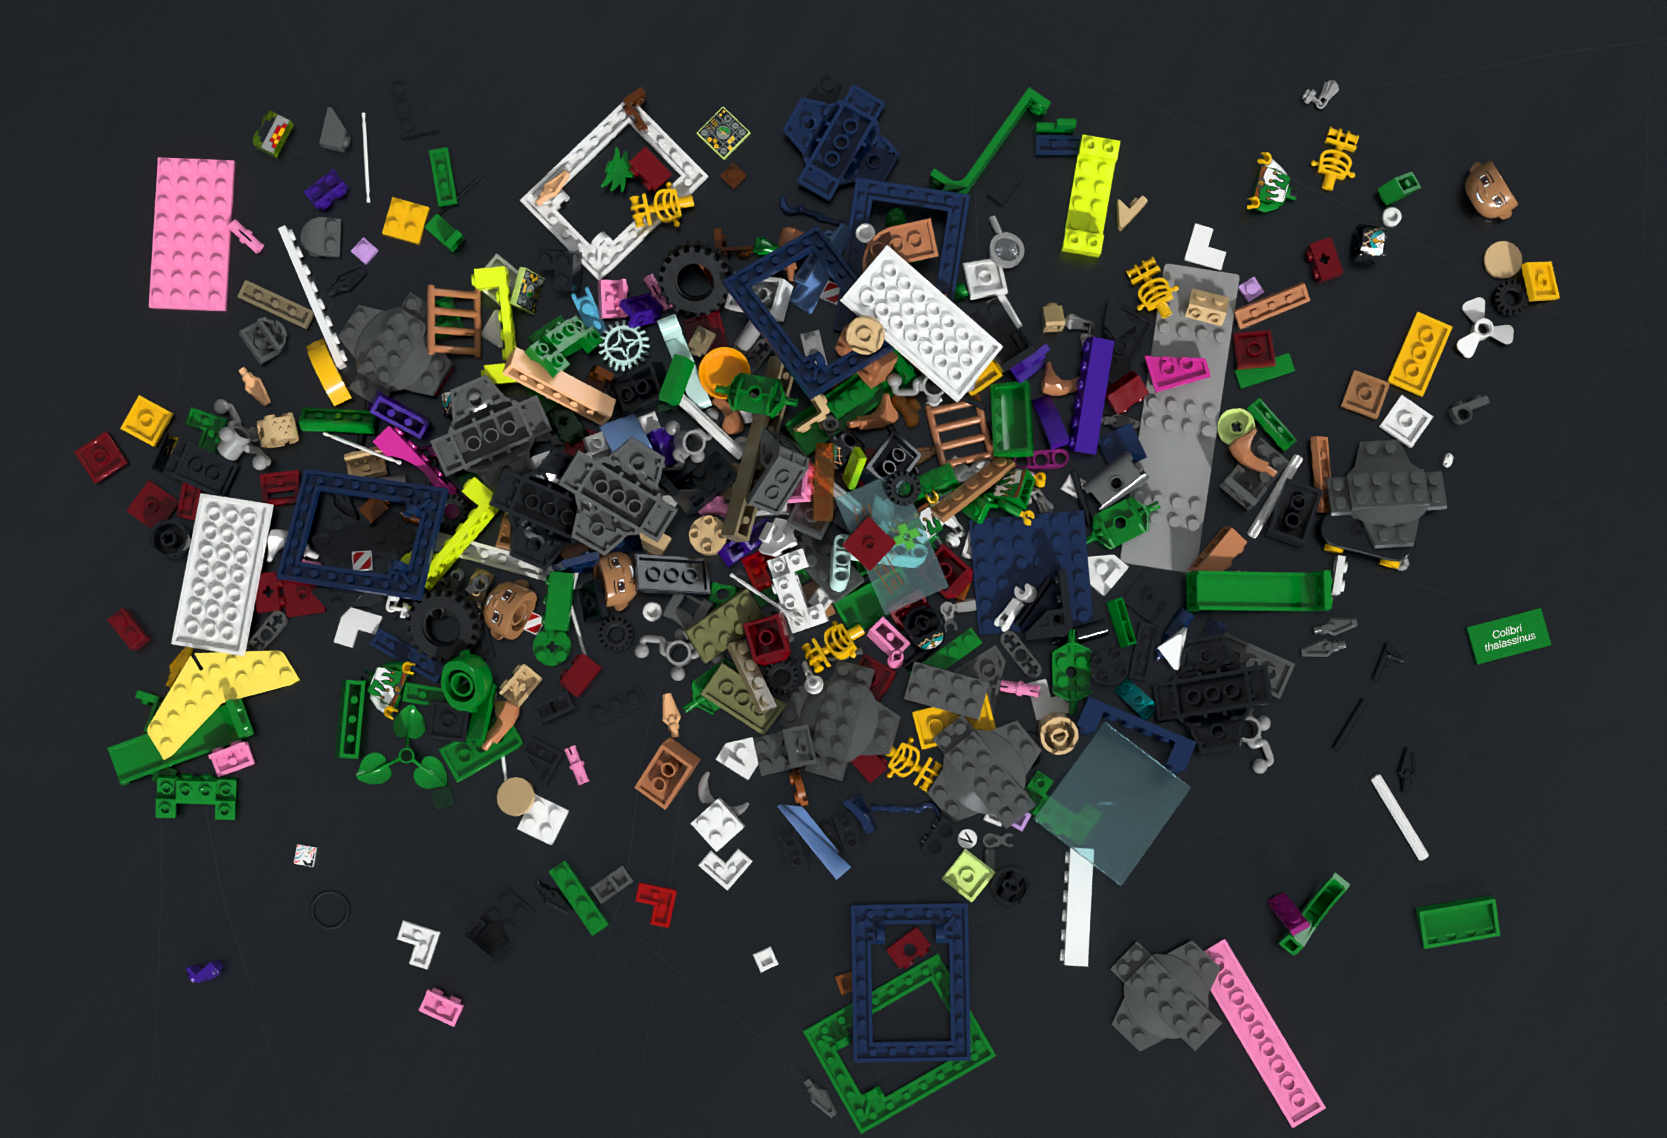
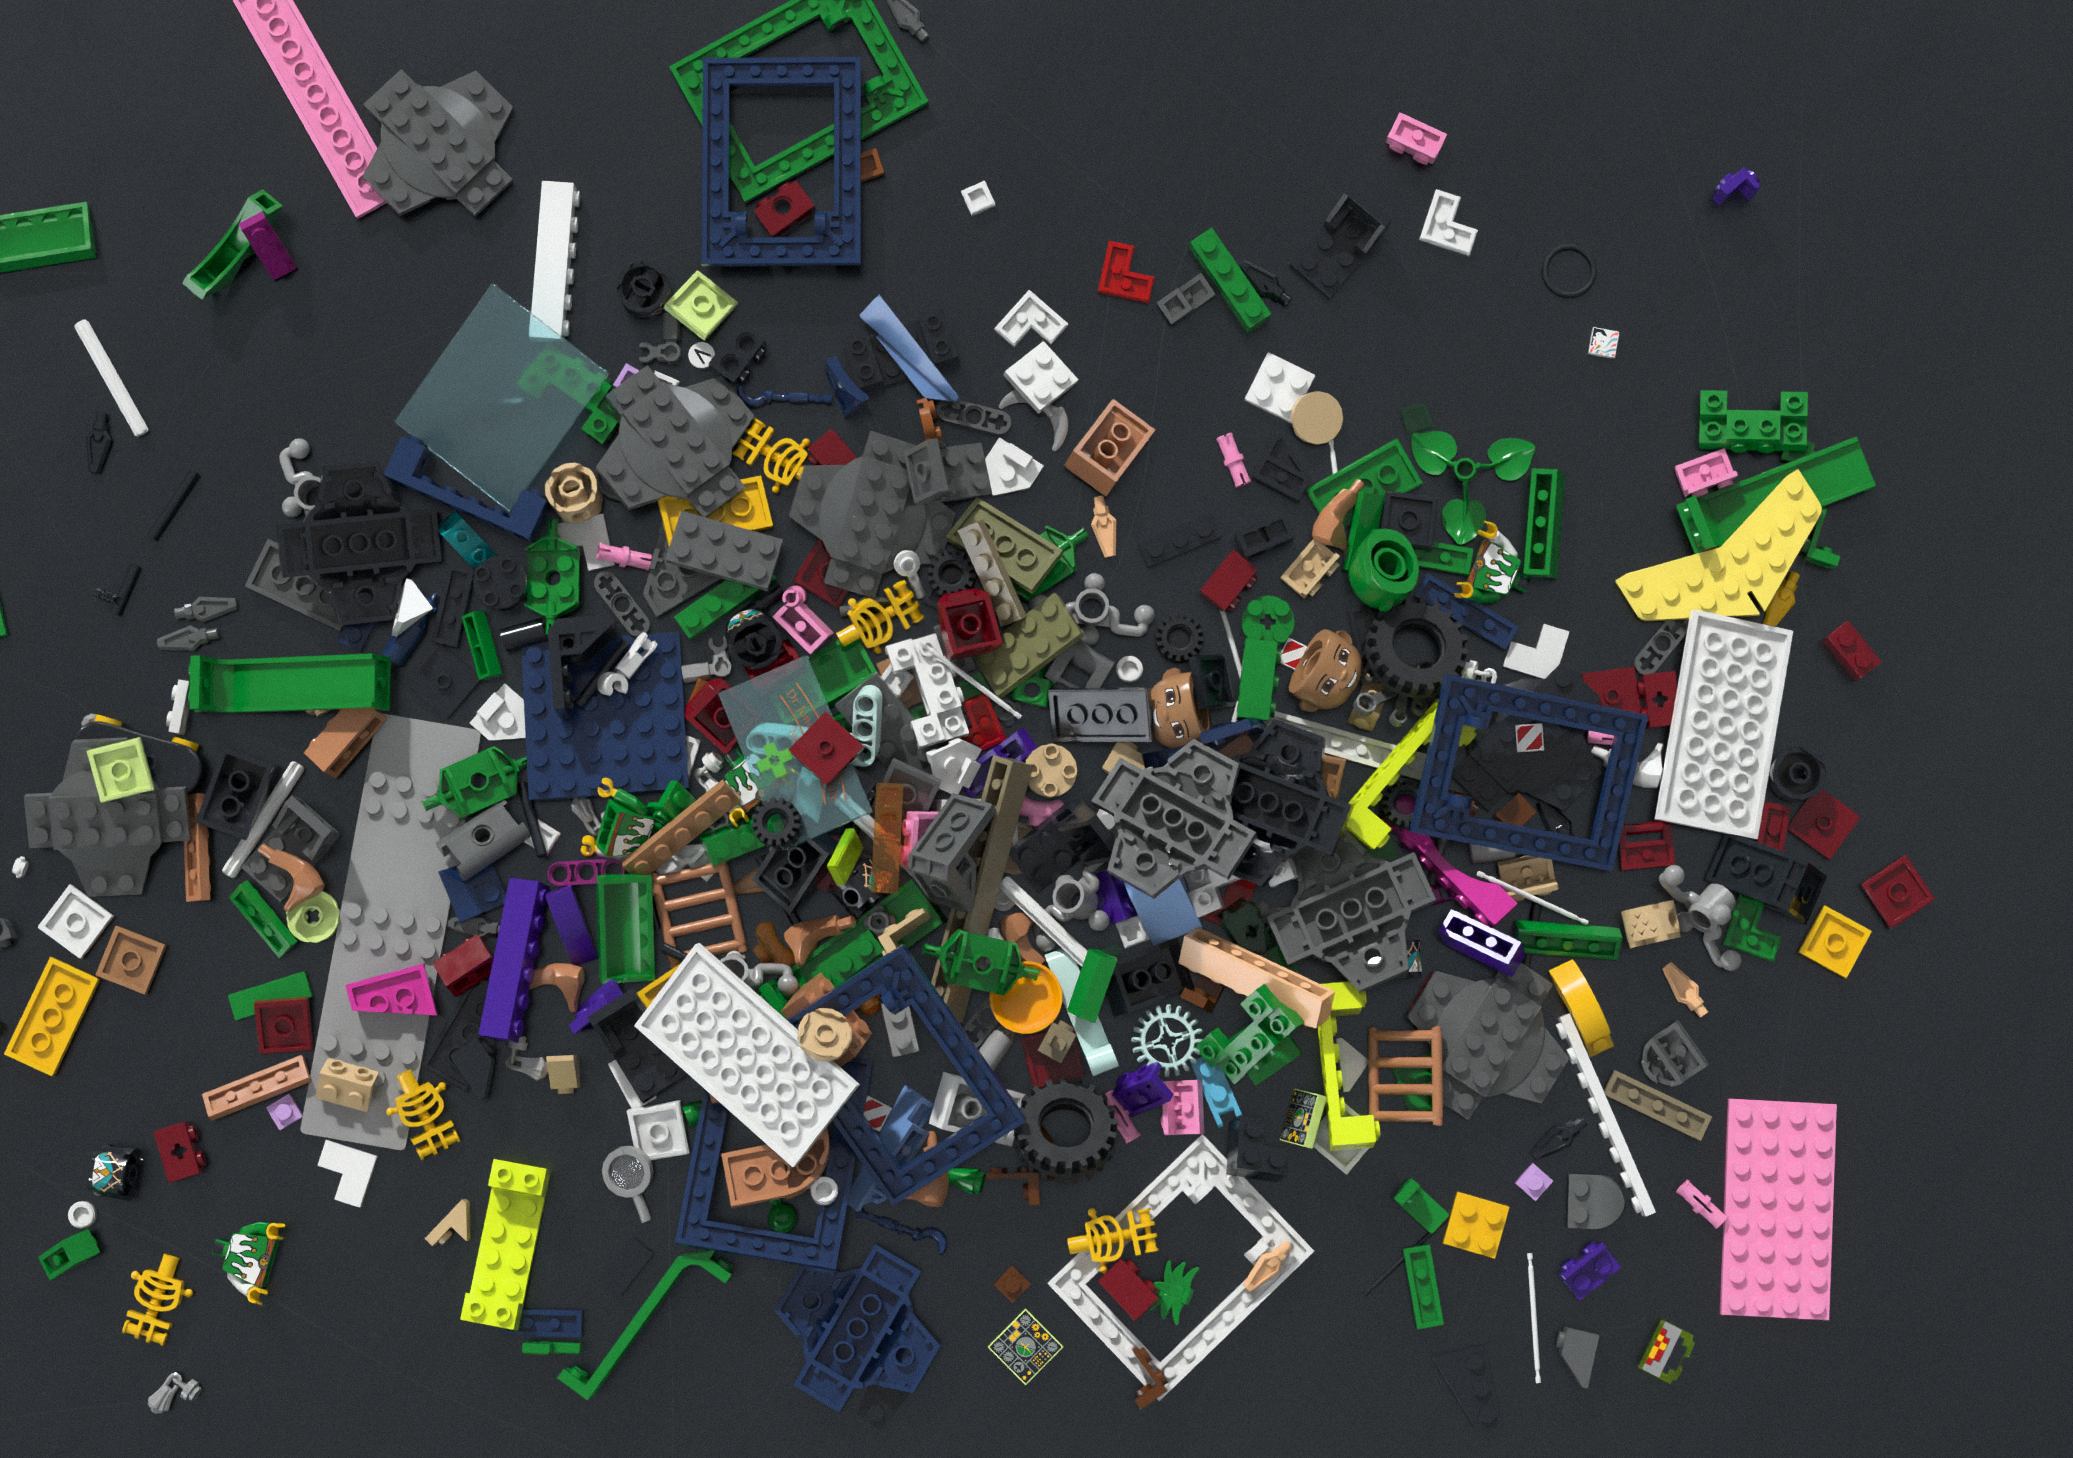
camera: 175 degrees left, 0 degrees up
none -> yellowish green tile [87,737,155,803]
none -> dark grey beam [936,400,1011,436]

